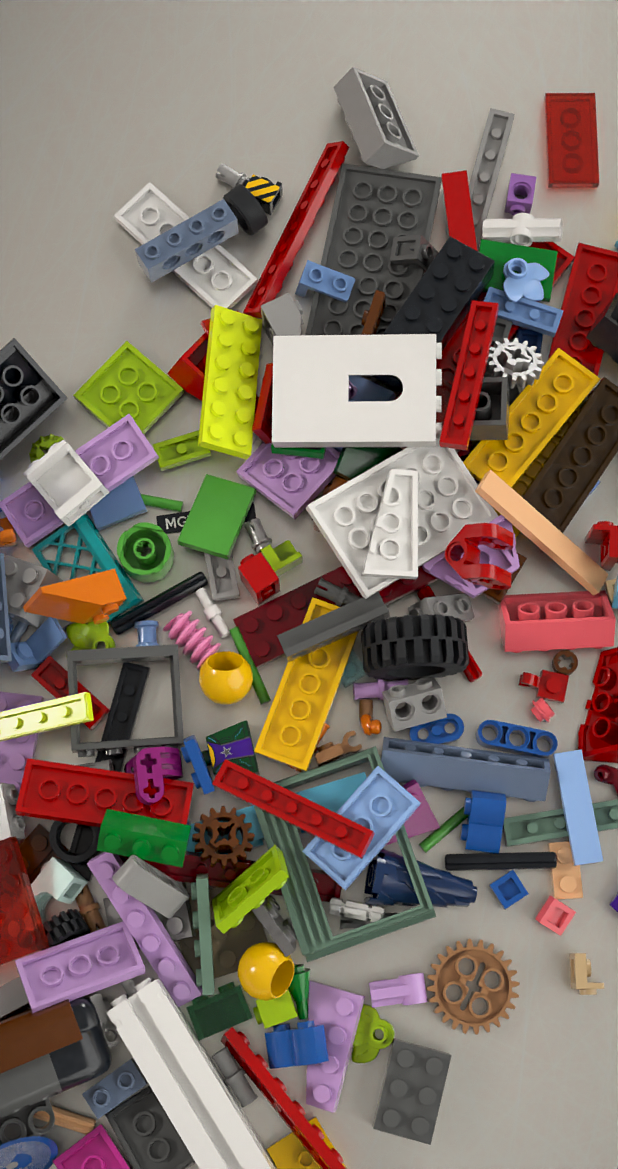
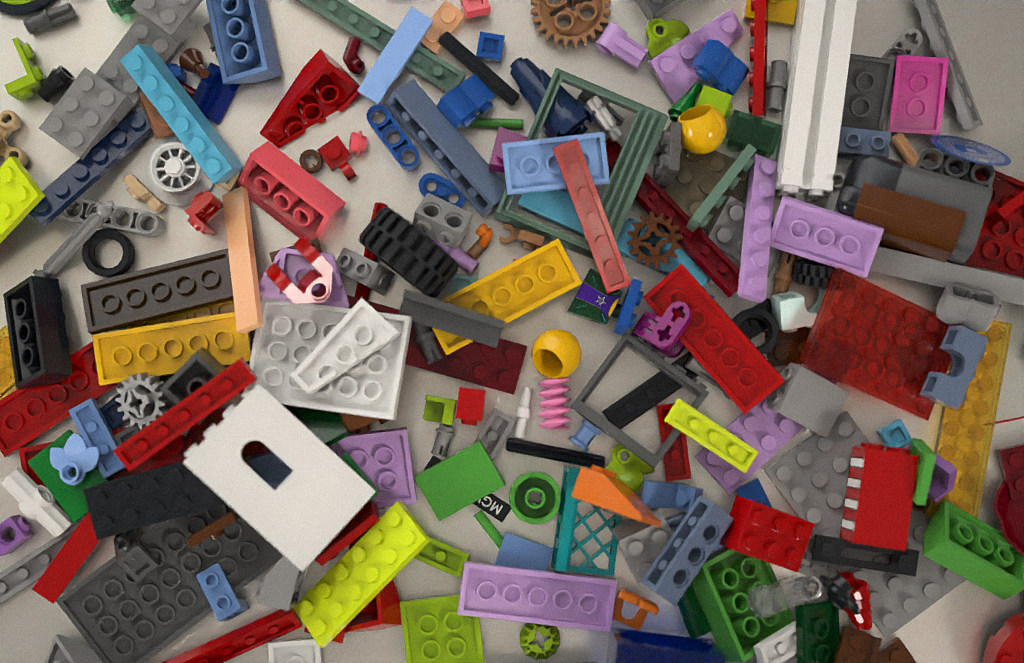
camera: 140 degrees left, 10 degrees up
white panel [23,440,110,527] -> none
green brick [97,809,191,867] -> none
light grey beam [112,855,190,918] -> none
lime plate [212,845,289,934] -> none
bright green bar [229,627,271,705] -> none

